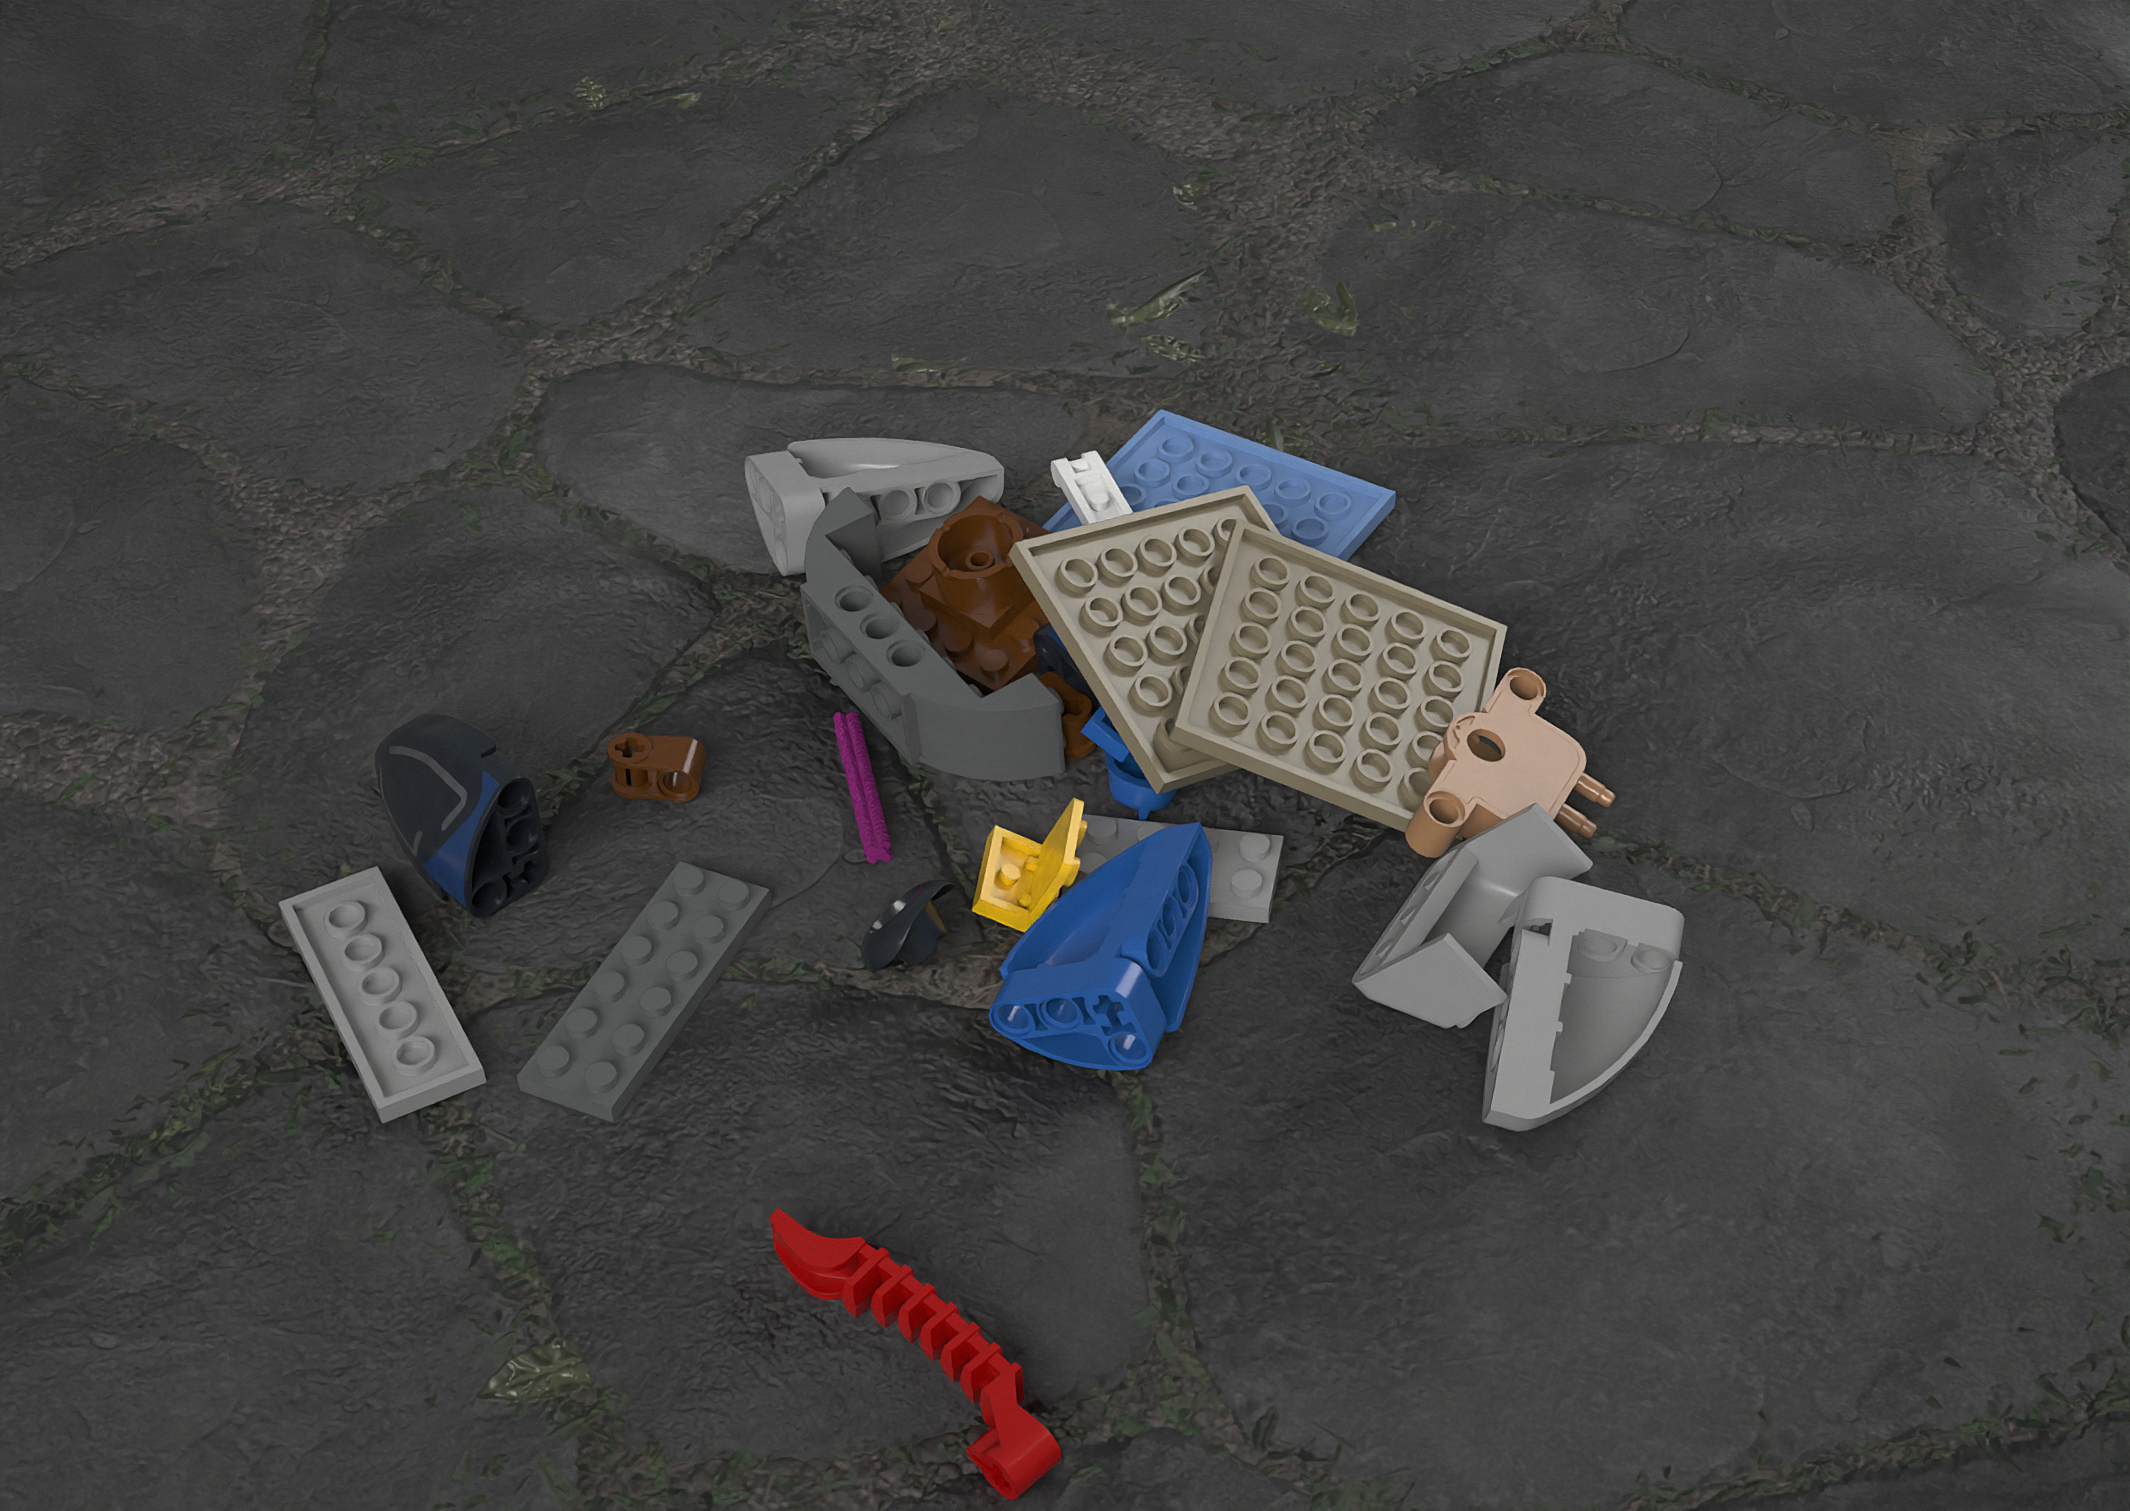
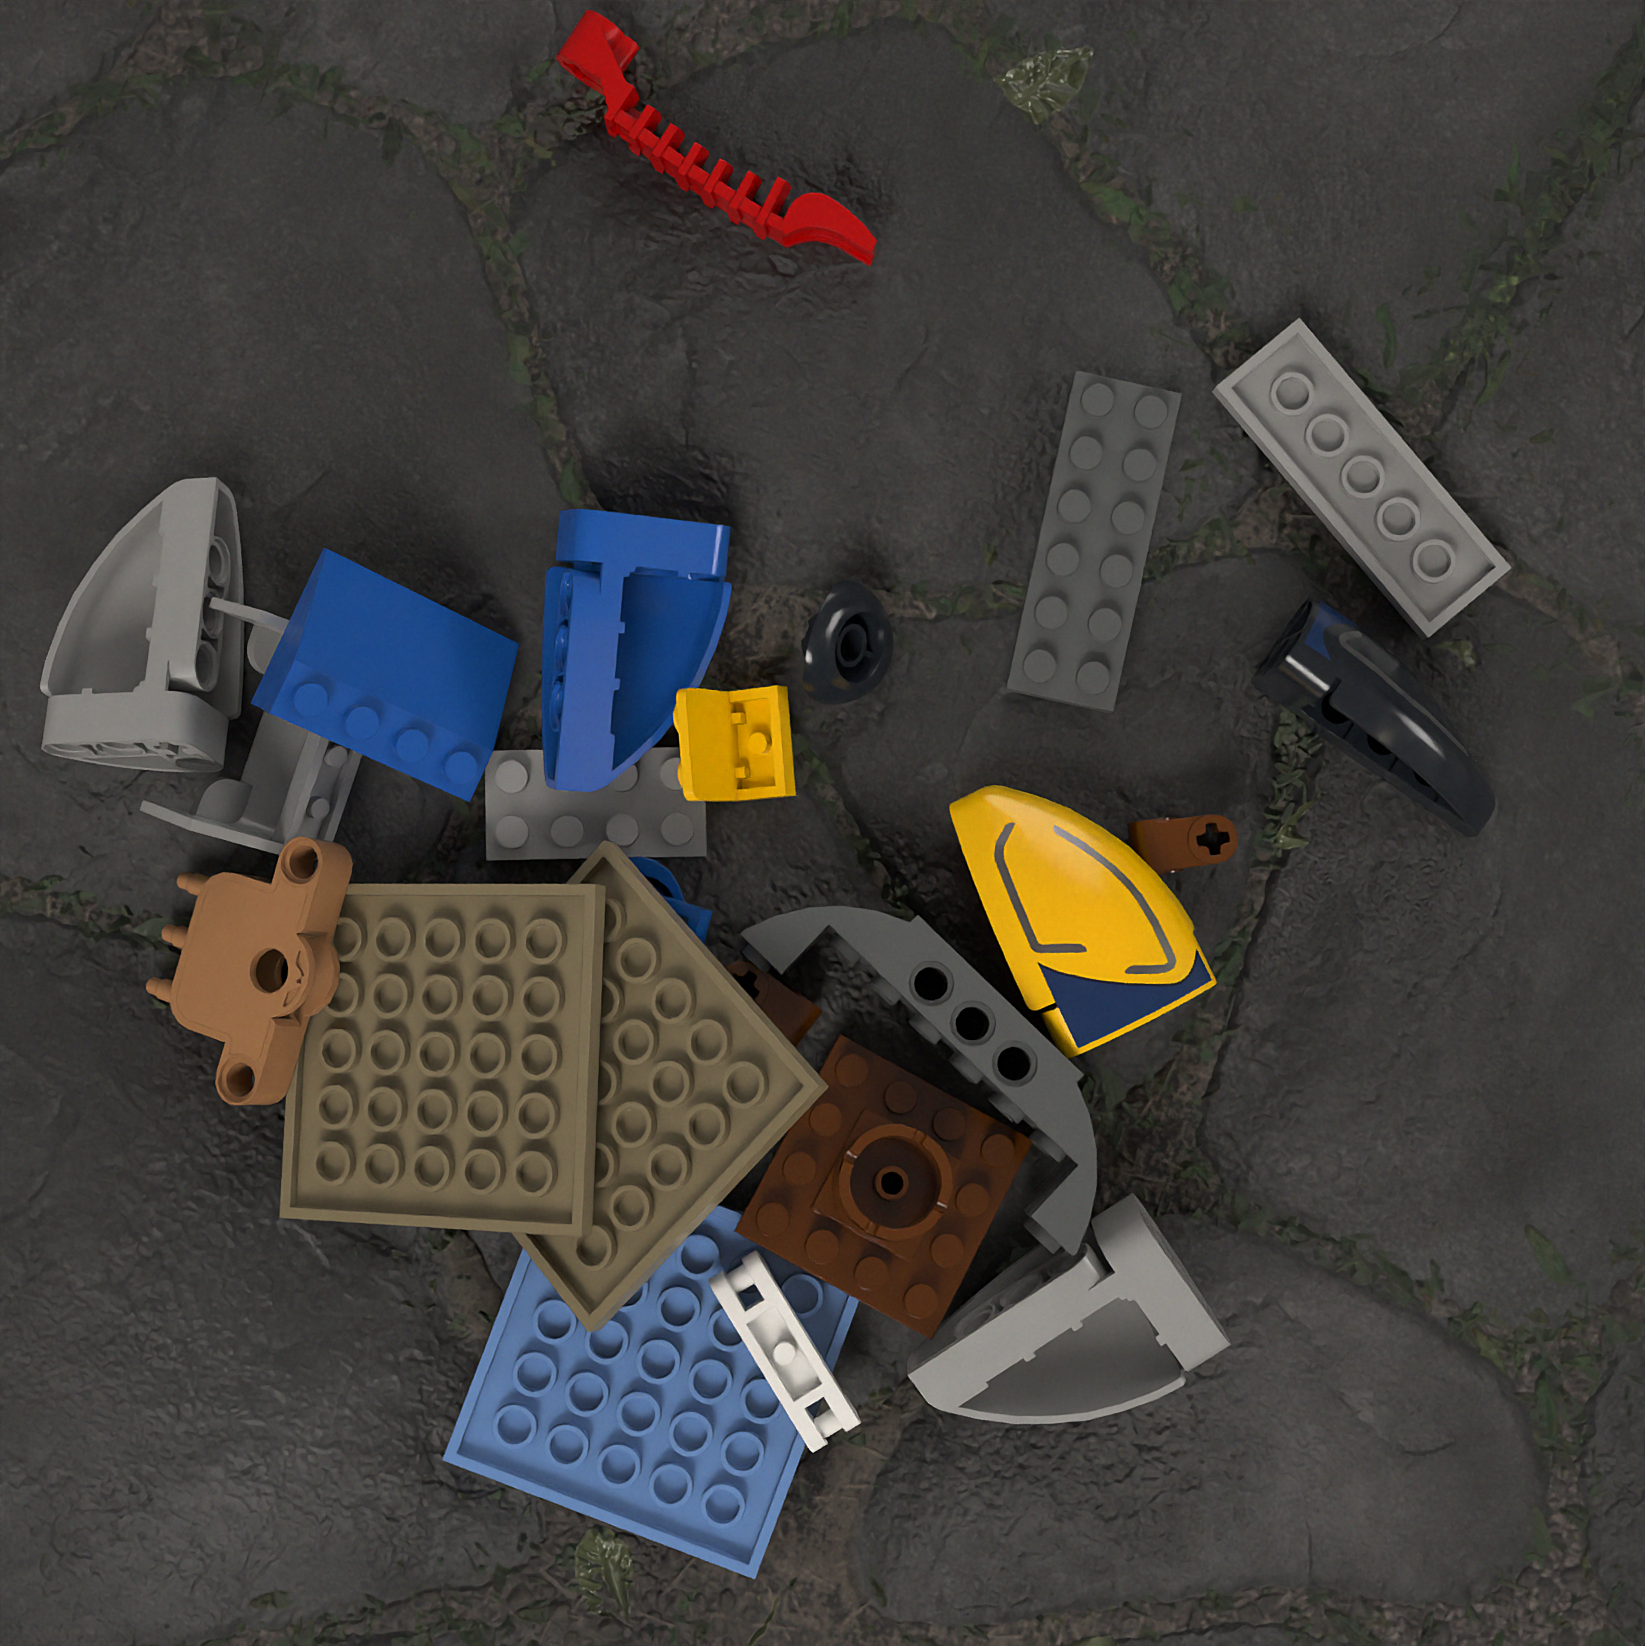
camera: 160 degrees right, 45 degrees up
magenta axle [833,712,893,864] -> none
none -> blue slope [251,548,519,802]
none -> yellow panel [949,785,1217,1059]

